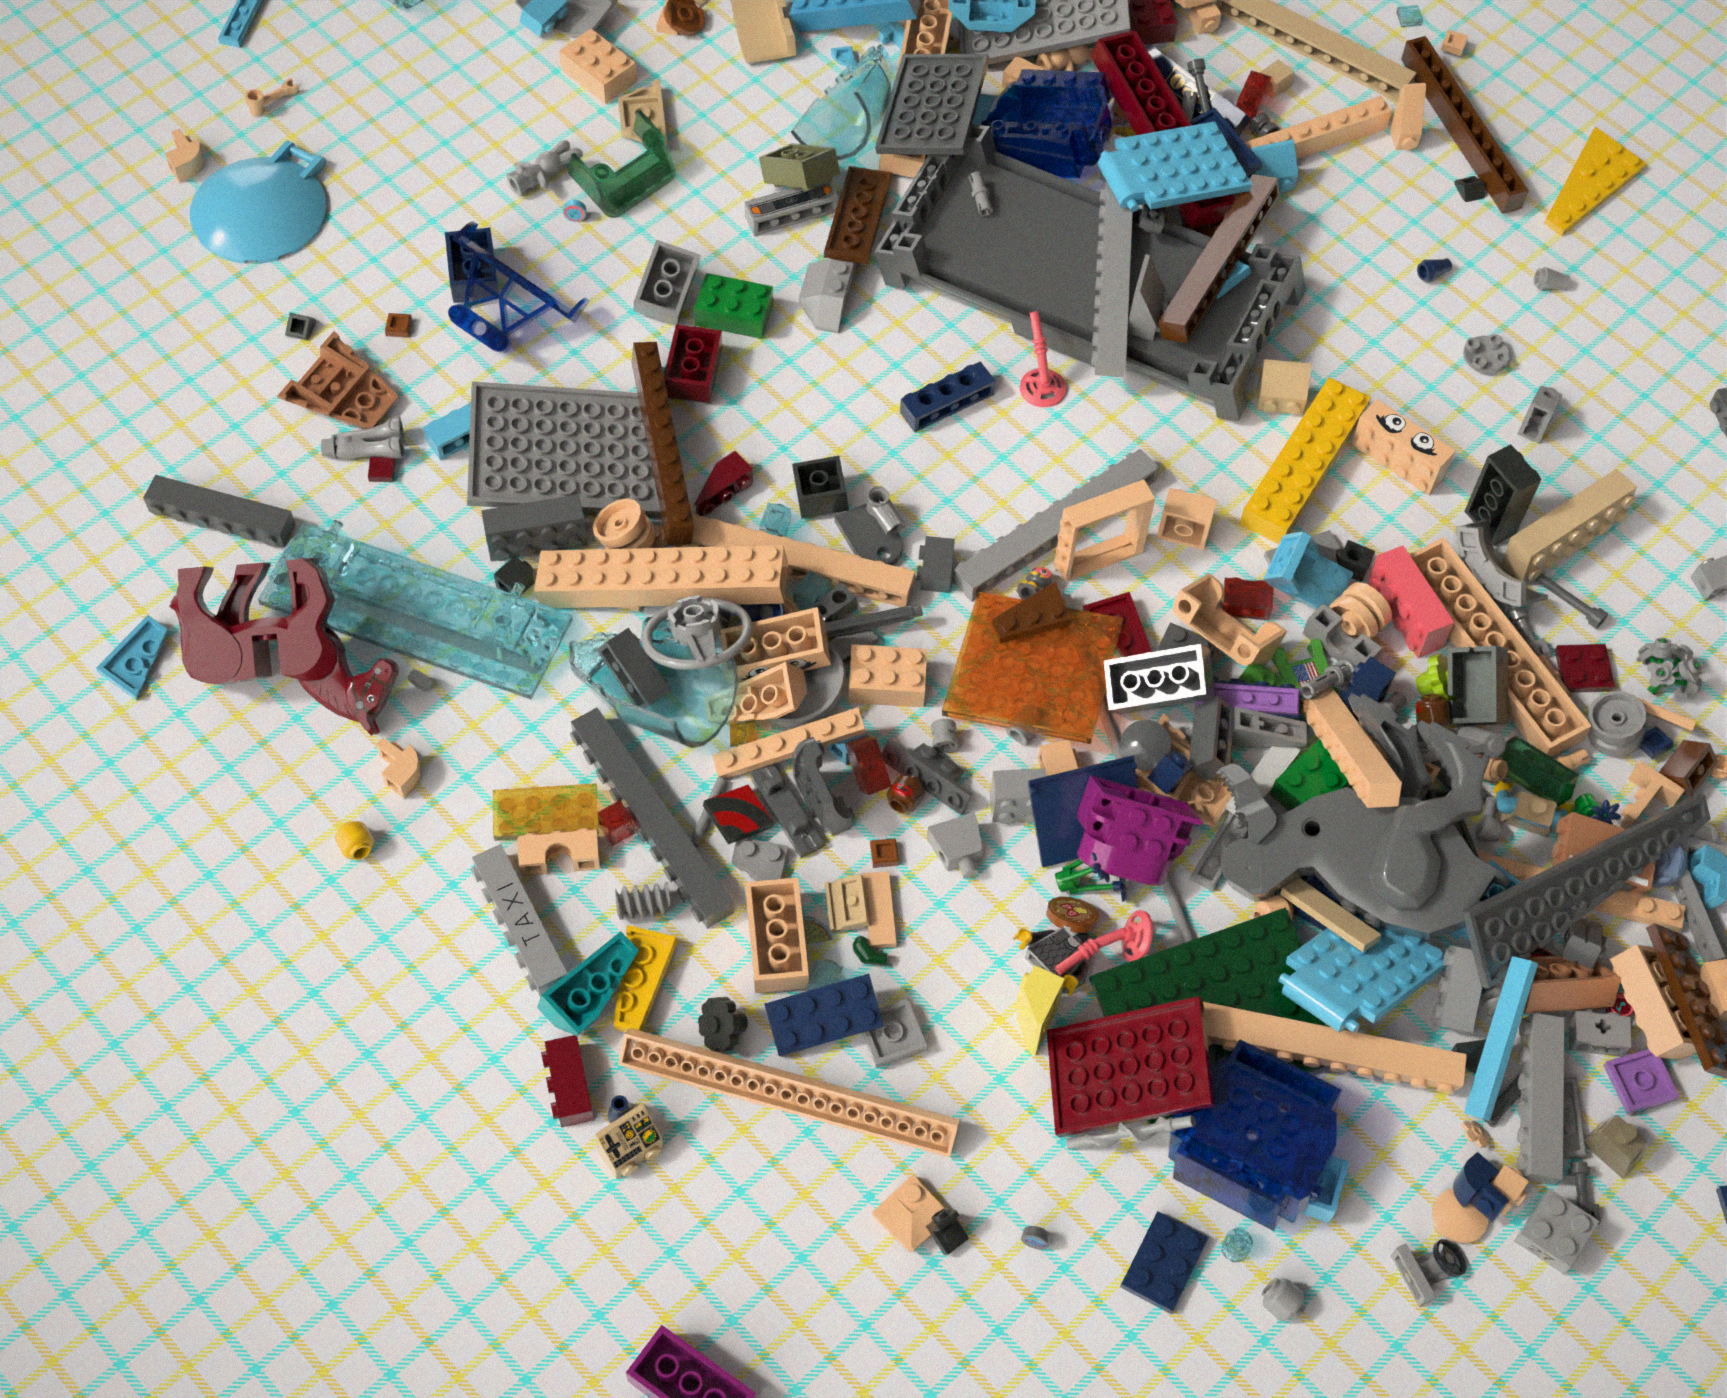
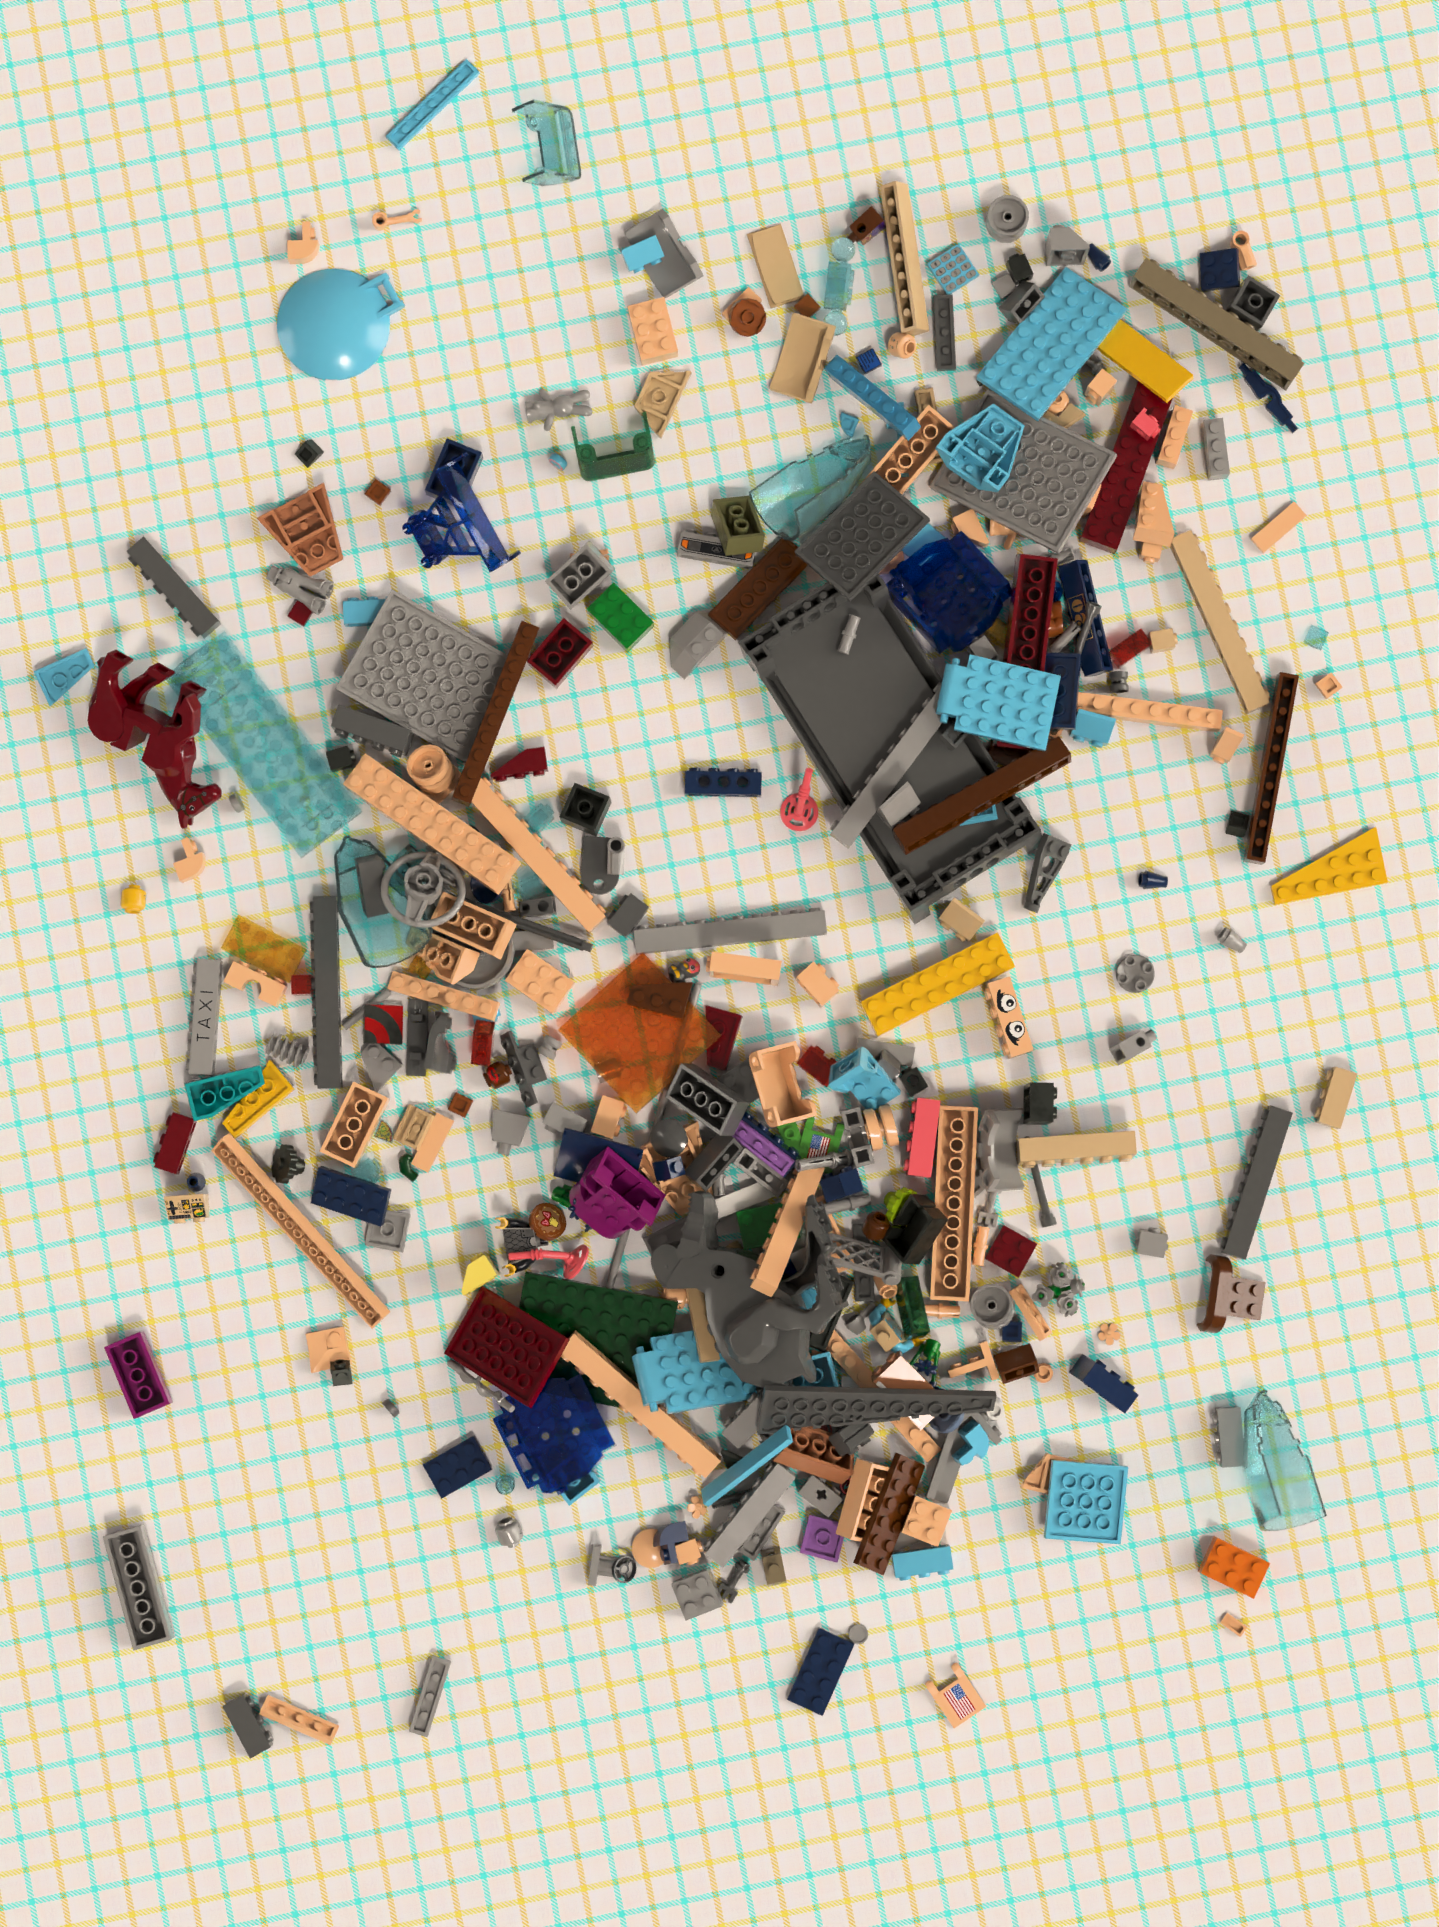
camera: 35 degrees right, 25 degrees up
none -> dark grey plate [1023,833,1072,913]

